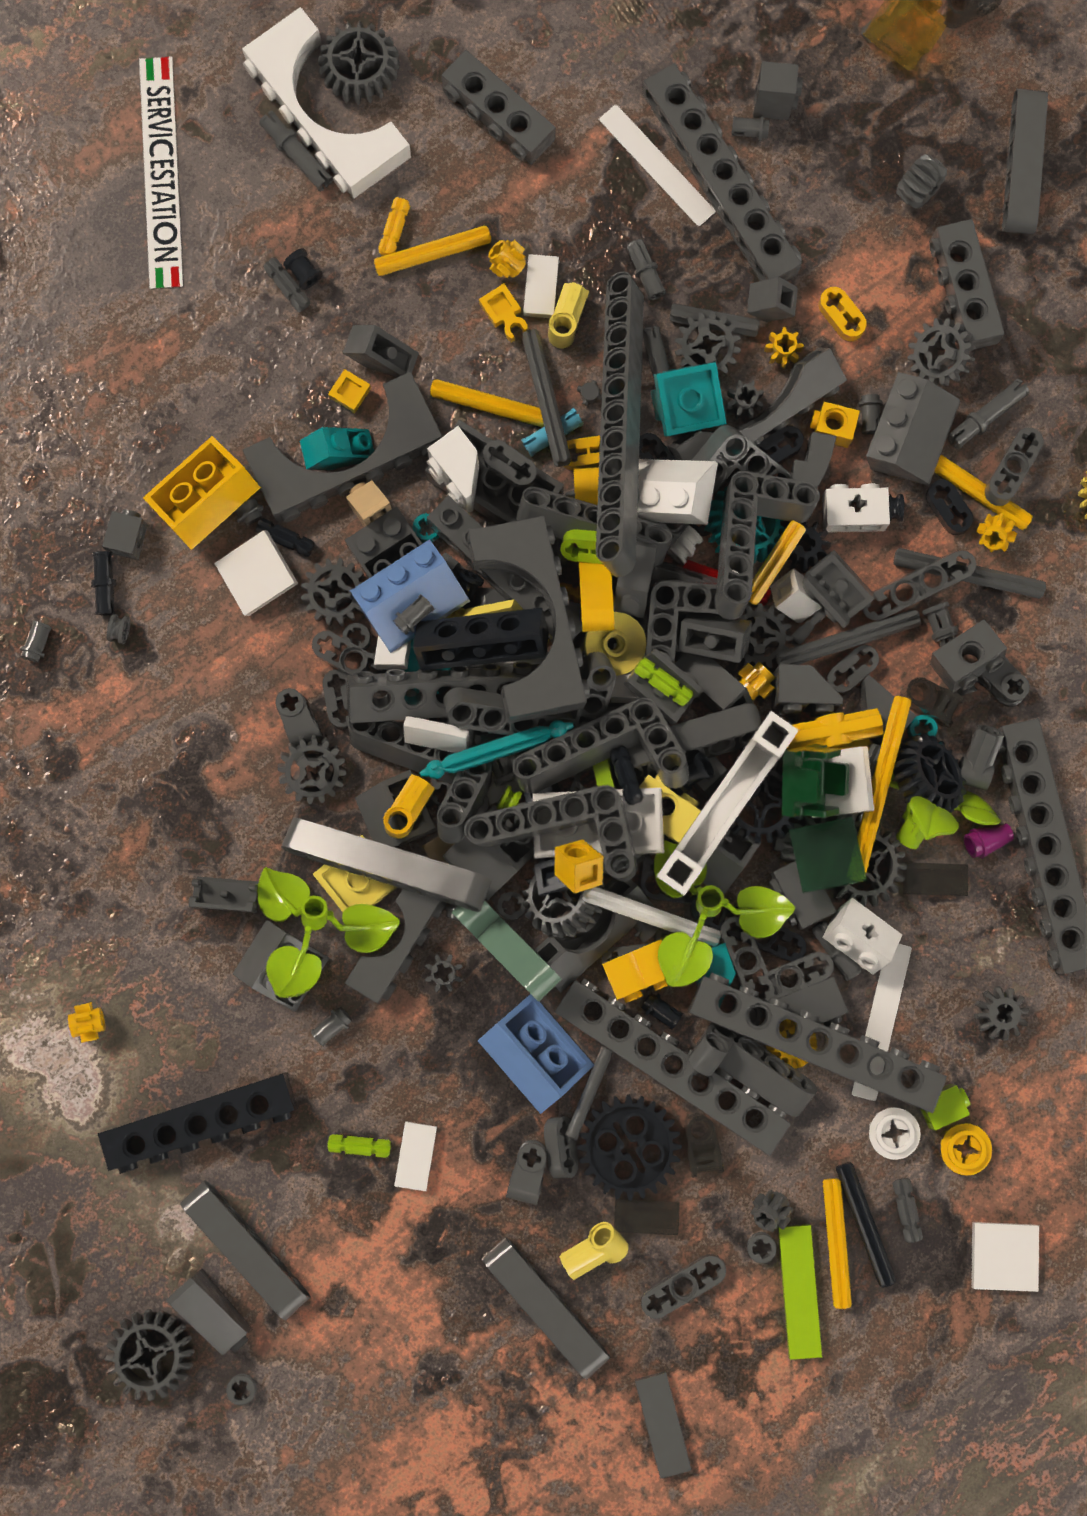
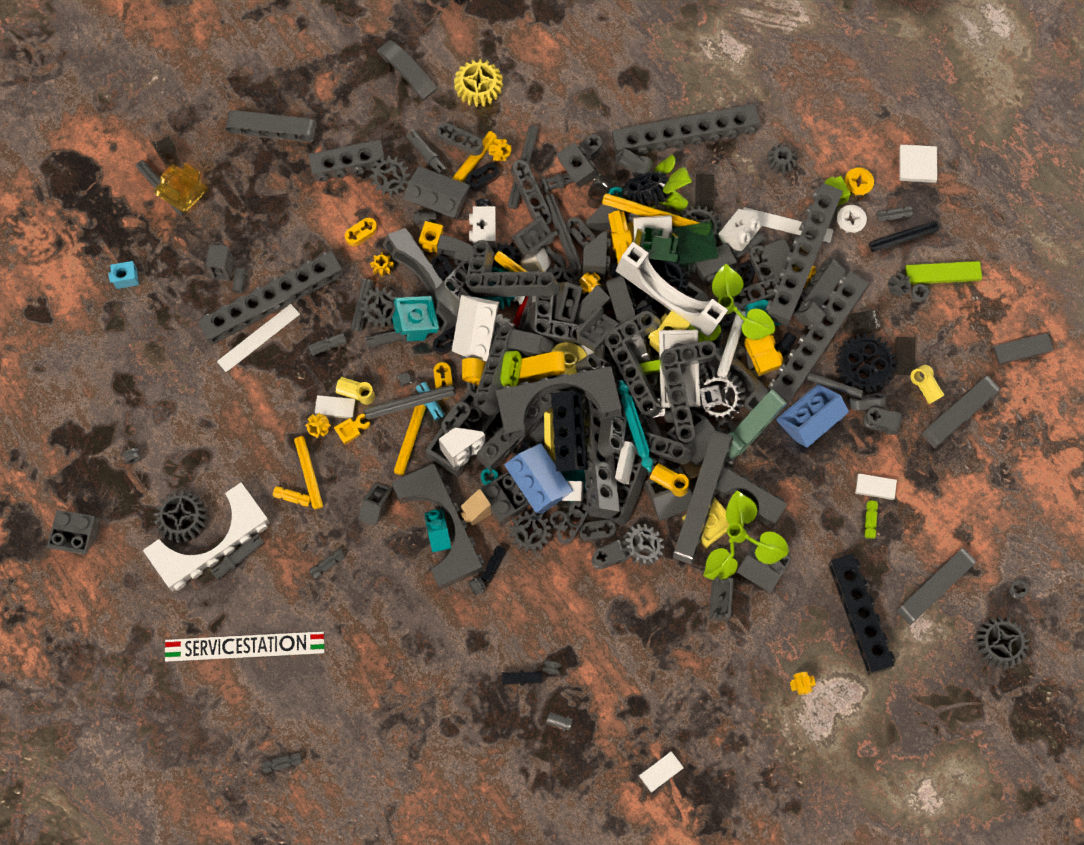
camera: 90 degrees left, 10 degrees down
dark grey brick [102,509,148,561] -> none
yellow brick [143,436,261,550] -> none
dark grey slope [166,1269,252,1355] -> none
white tile [215,530,298,616] -> none
black bush [283,248,323,290] -> none
dark grey pin [311,1007,352,1047] -> none
yellow plate [328,369,371,413] -> none
dark grey pin [393,594,434,635] -> none
dark grey gear [425,954,463,992] -> none
dark grey brick [441,50,556,165] -> none
lime bush [496,785,522,810] -> none
yellow brick [554,839,603,894] -> none
dark grey beam [596,271,644,577] -> none
black axle [610,746,643,806] -> none
lime axle [634,658,693,706] -> none
dark grey beam [641,1254,726,1319] -> none
dark grey gear [726,380,764,419] -> none
dark grey brick [747,277,798,322] -> none
yellow axle [823,1178,852,1309] -> none
dark grey gear [896,154,947,209] -> none
magenta cone [964,823,1014,859] -> none

